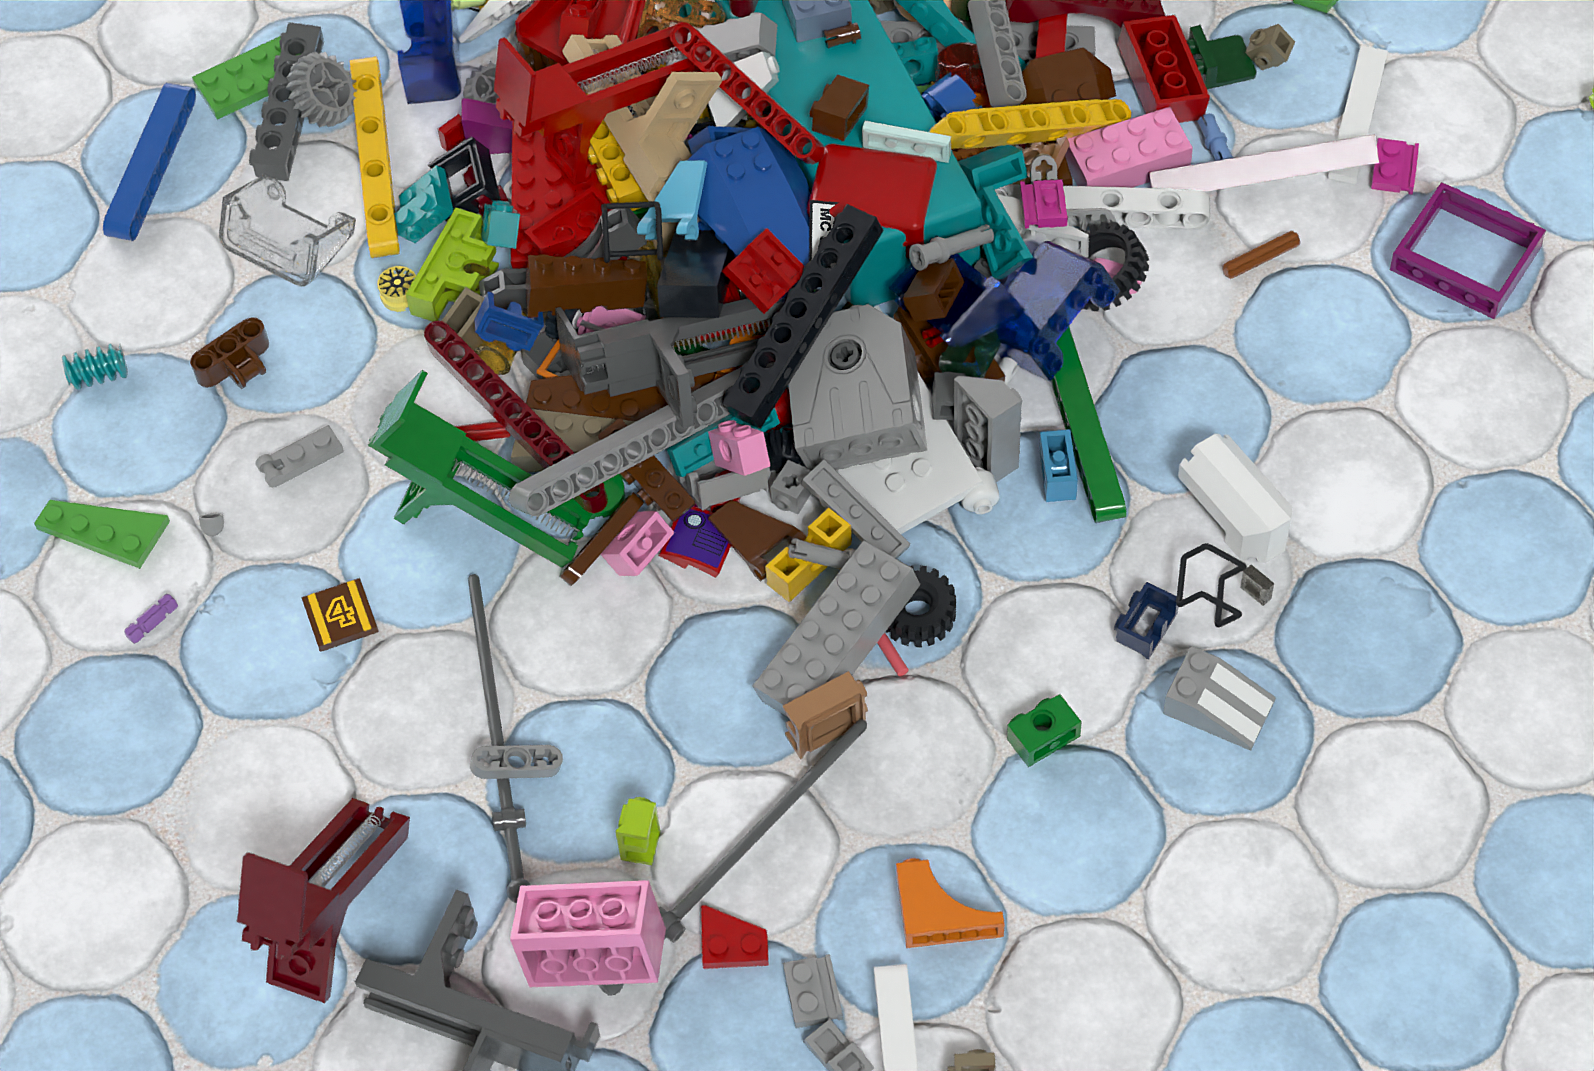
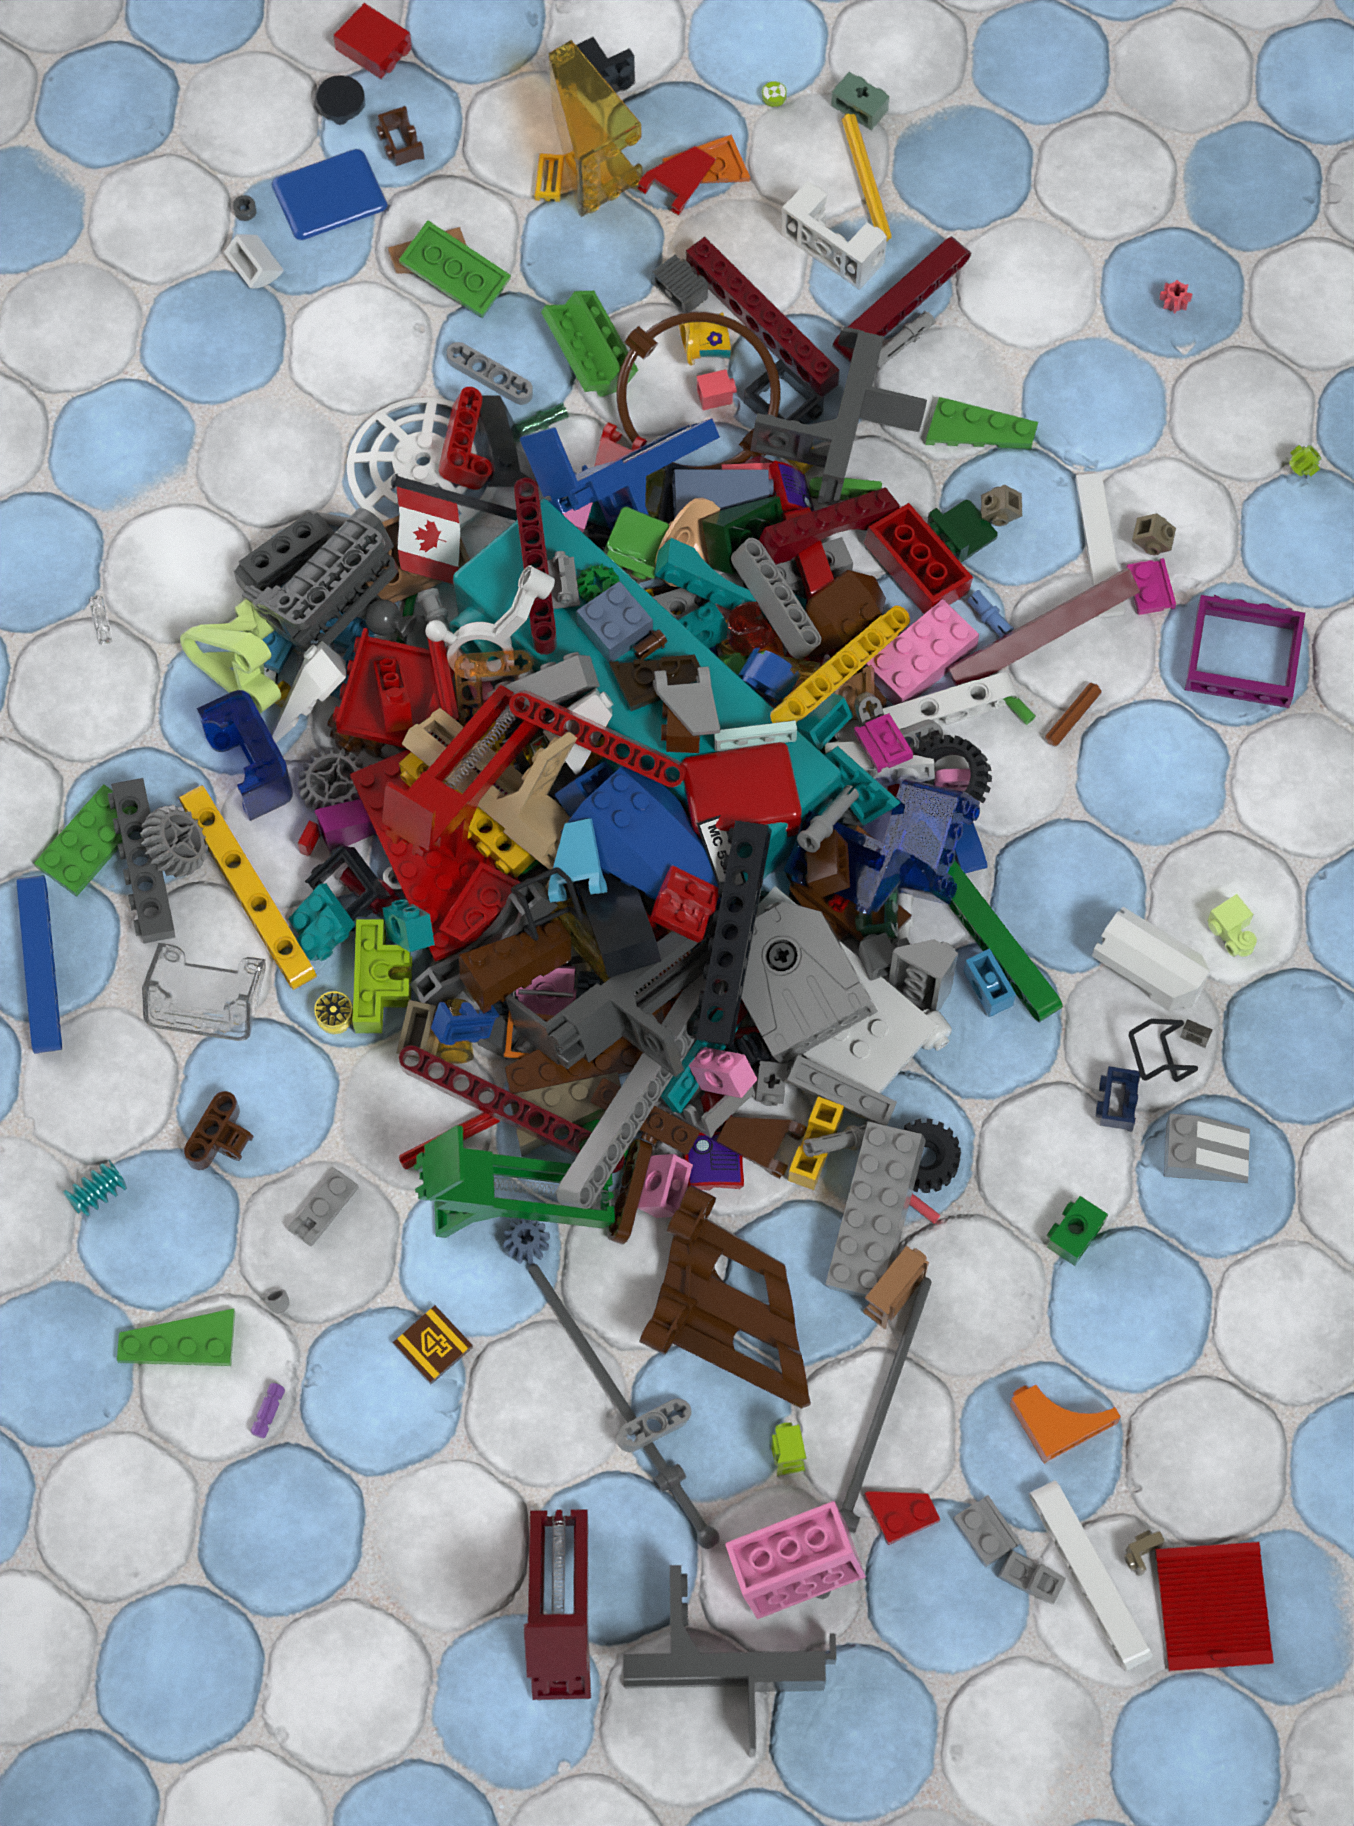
camera: 25 degrees left, 10 degrees up
none -> sand blue gear [503,1219,550,1264]
none -> dark brown wing [609,654,701,711]
none -> reddish brown panel [639,1185,811,1409]
none -> light grey flag [653,667,720,736]
none -> blue slope [945,816,988,874]
none -> bright green piece [1003,696,1036,725]
none -> dark tan brick [1132,513,1176,555]
none -> yellowish green brick [1208,894,1257,957]

